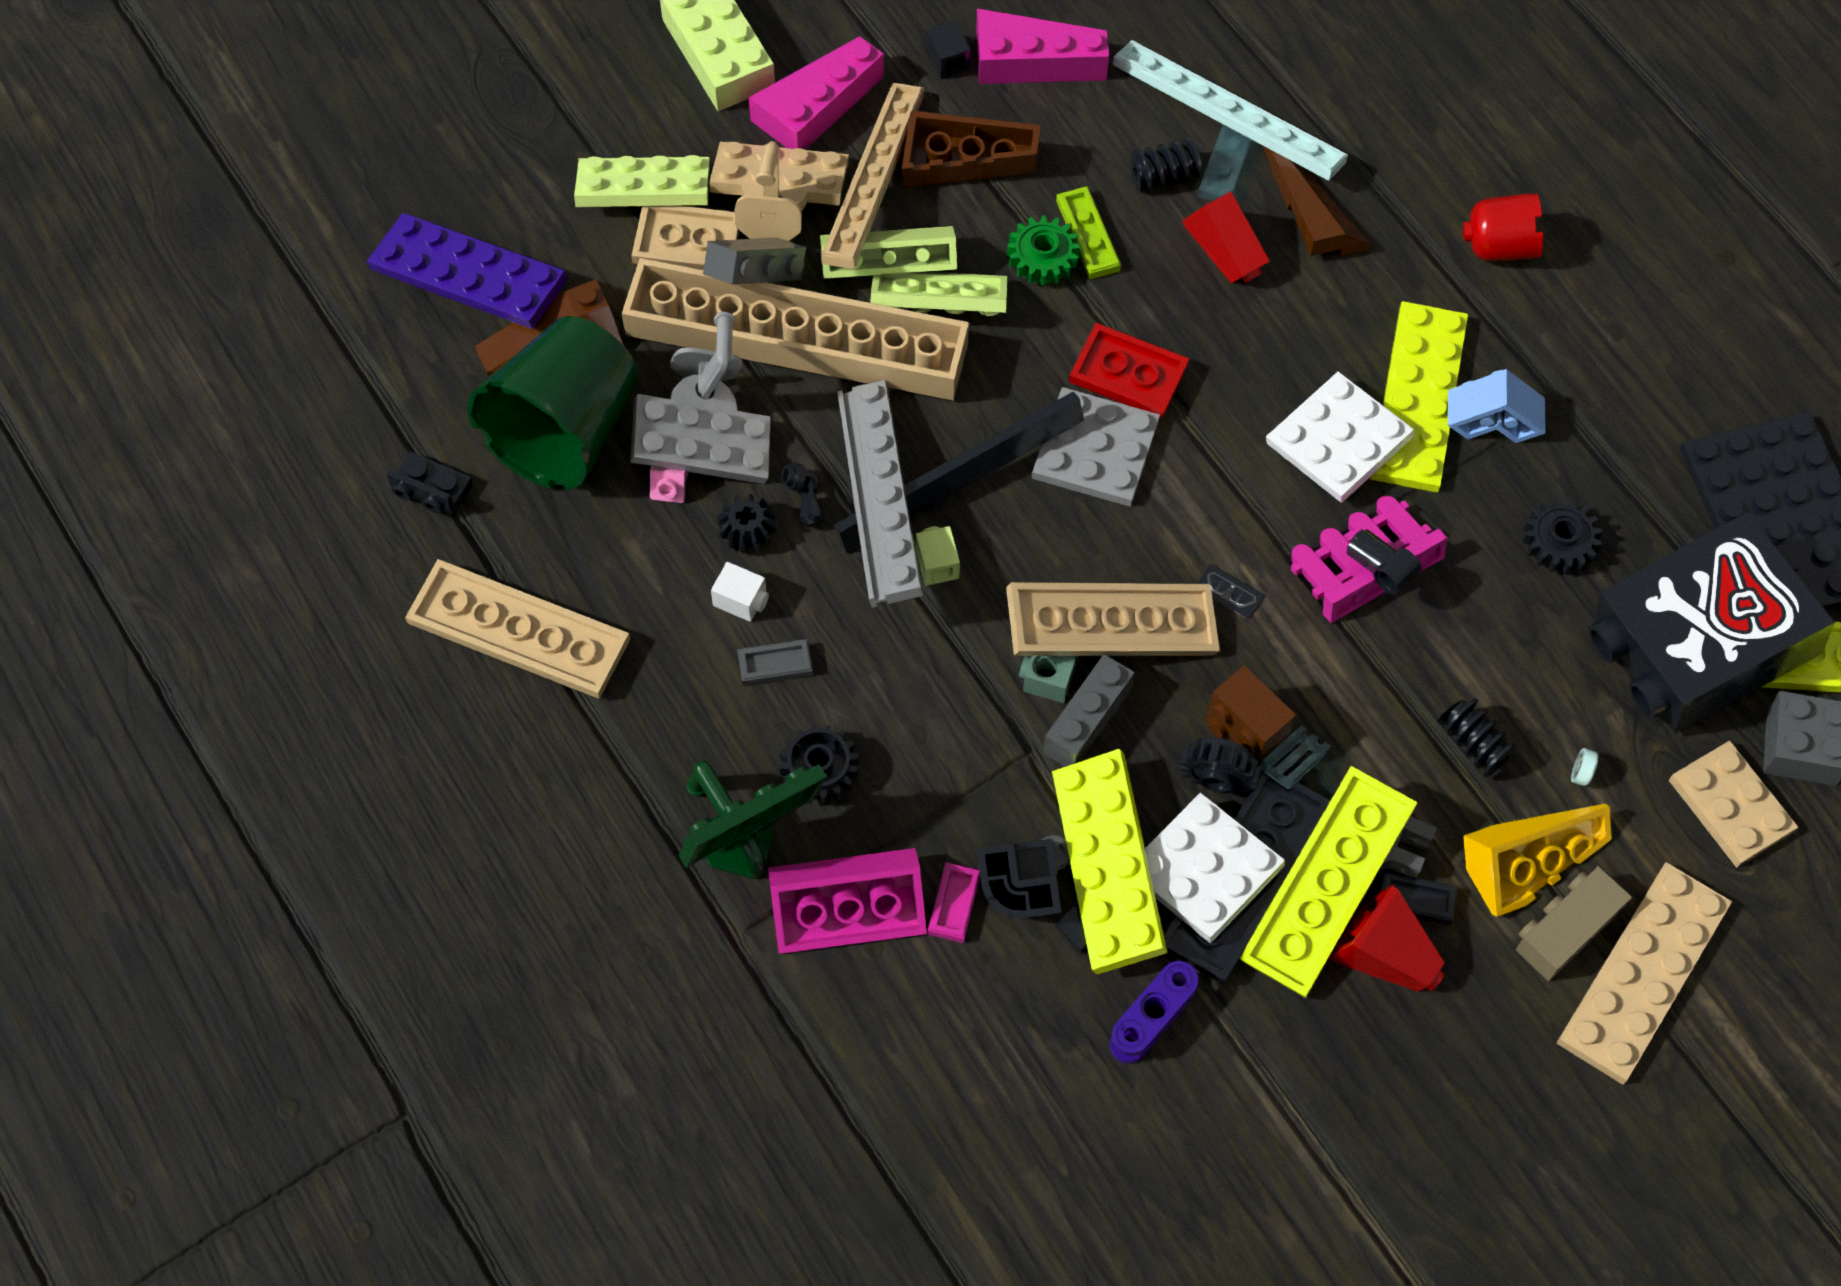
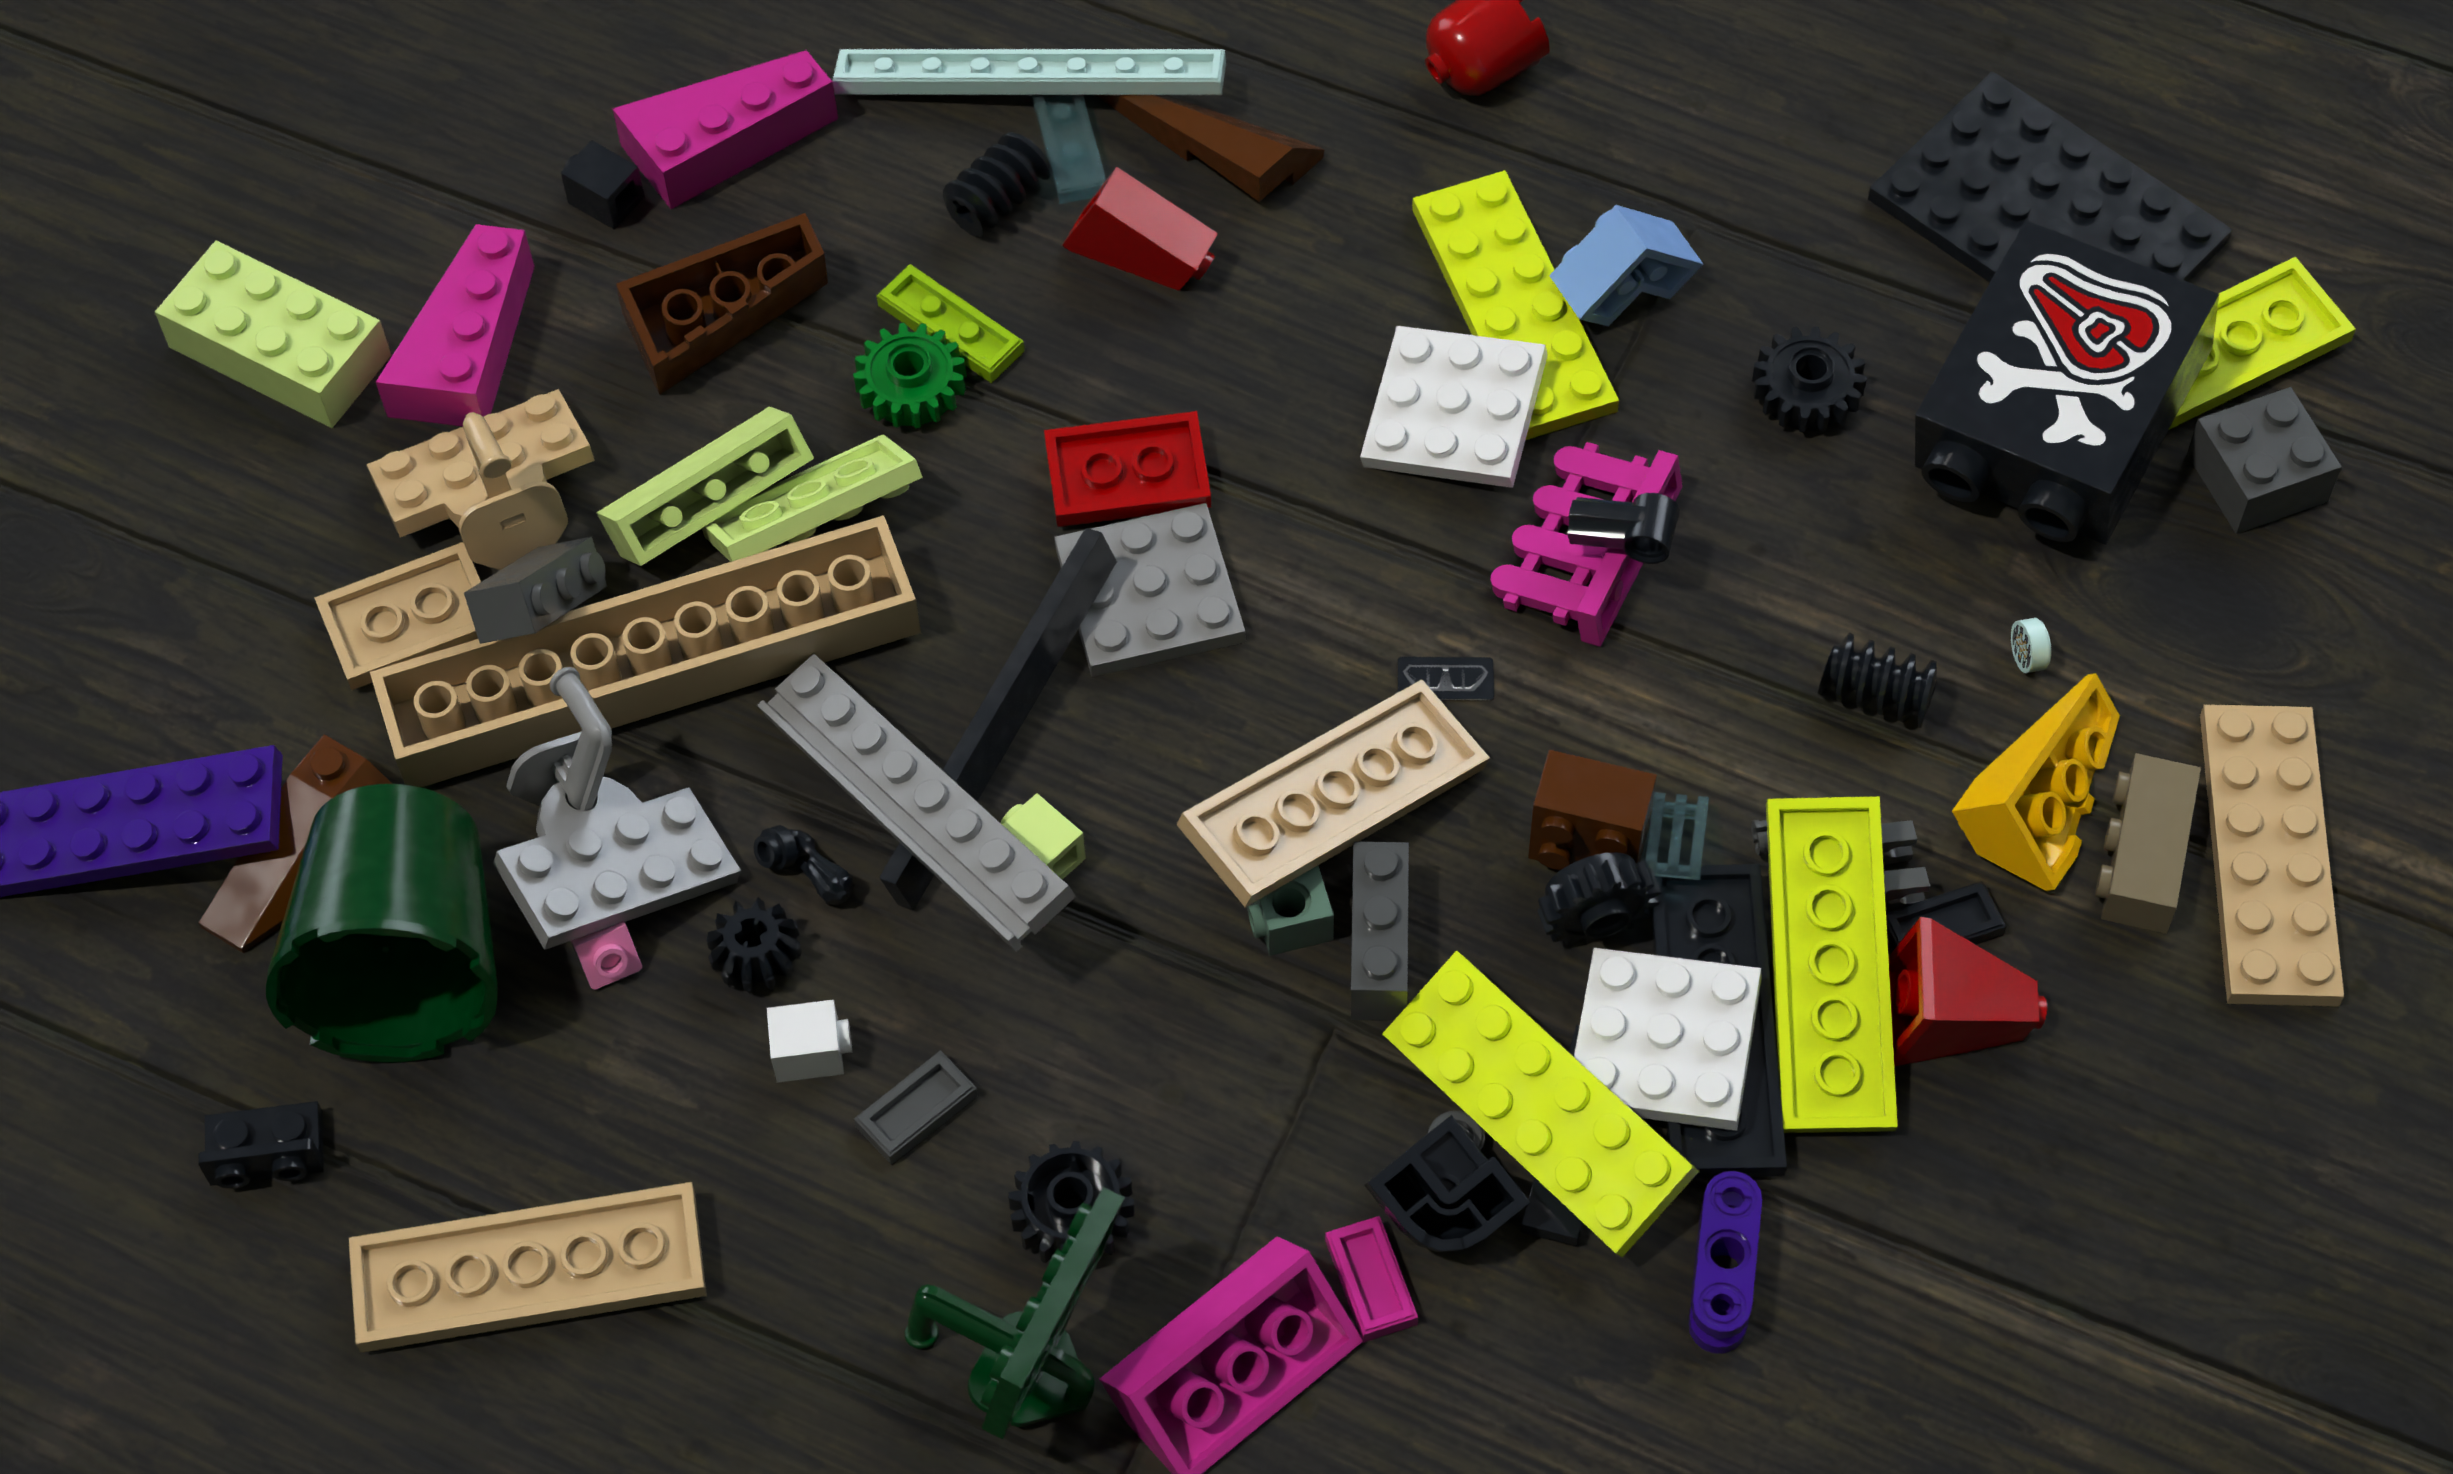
camera: 30 degrees left, 5 degrees down
yellowish green plate [574,155,710,207] -> none
tan tile [821,83,924,269] -> none
tan plate [1669,740,1798,868] -> none

